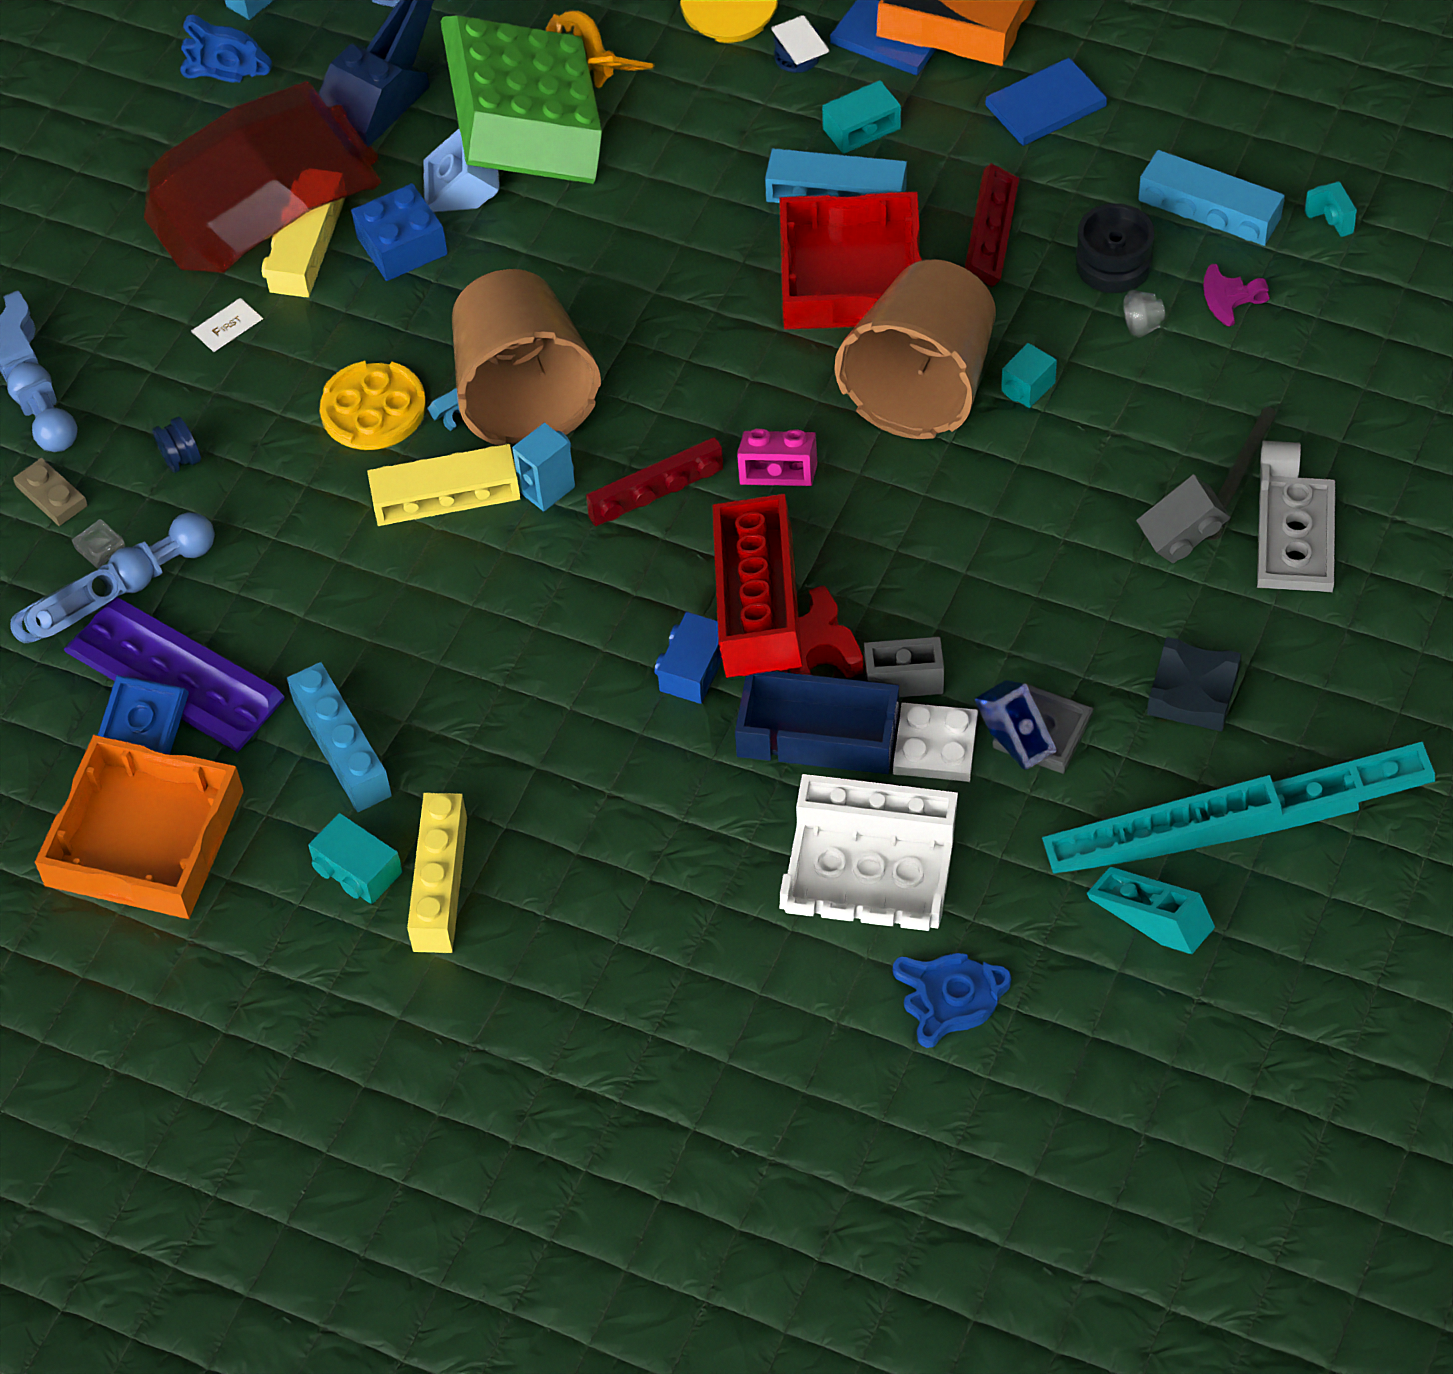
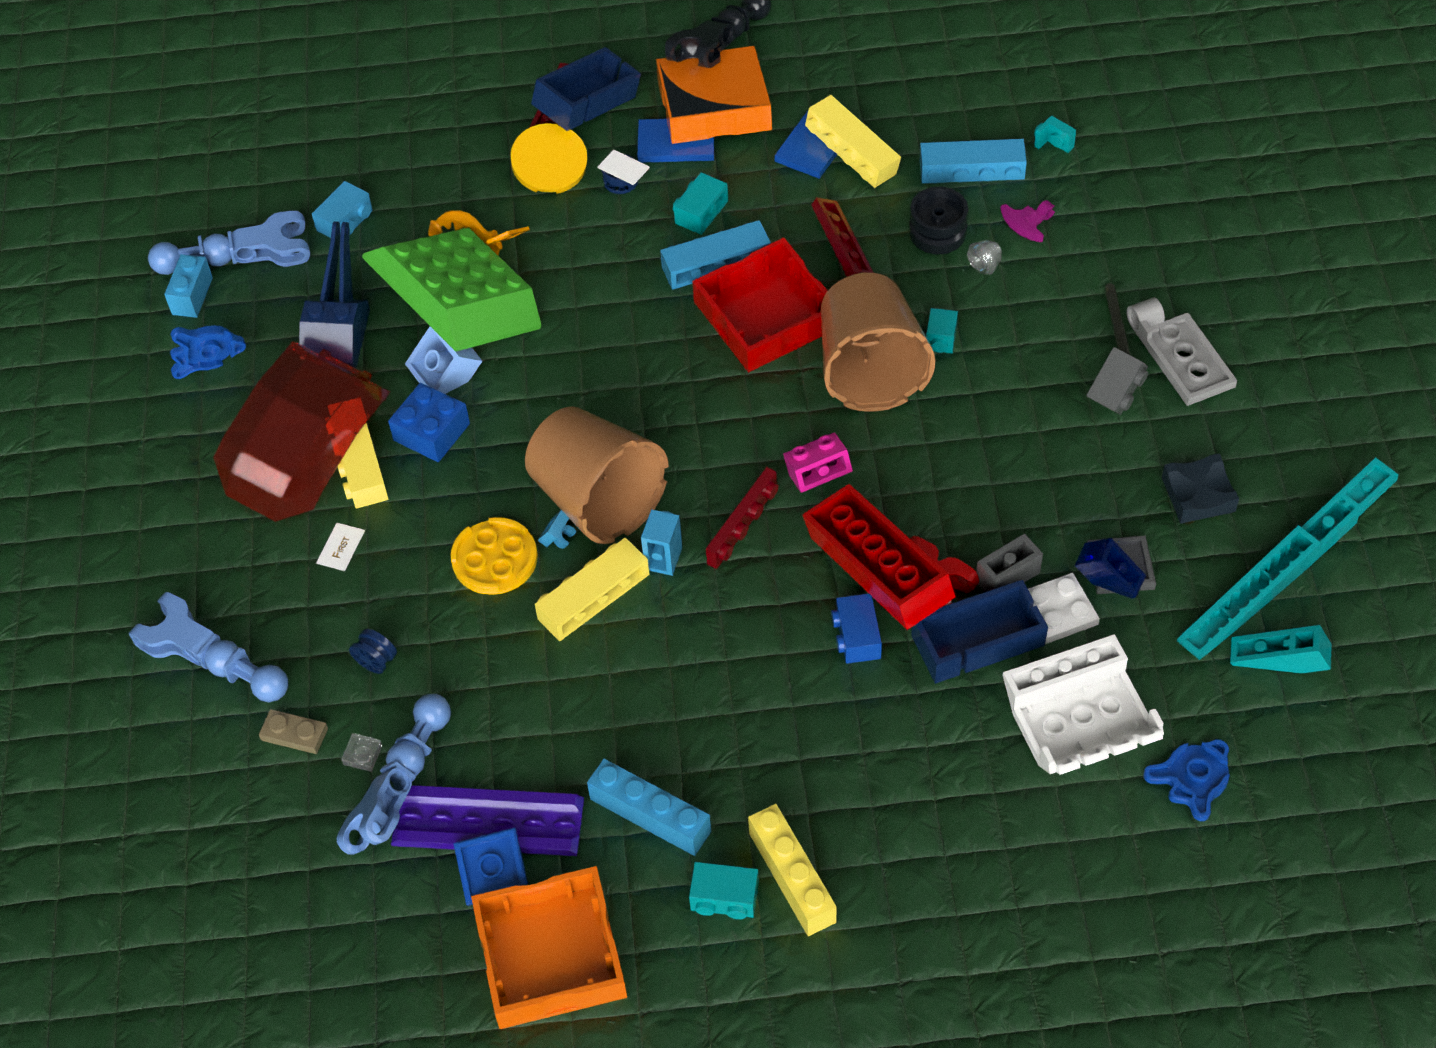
camera: 30 degrees left, 0 degrees up
none -> light yellow brick [805,95,901,188]

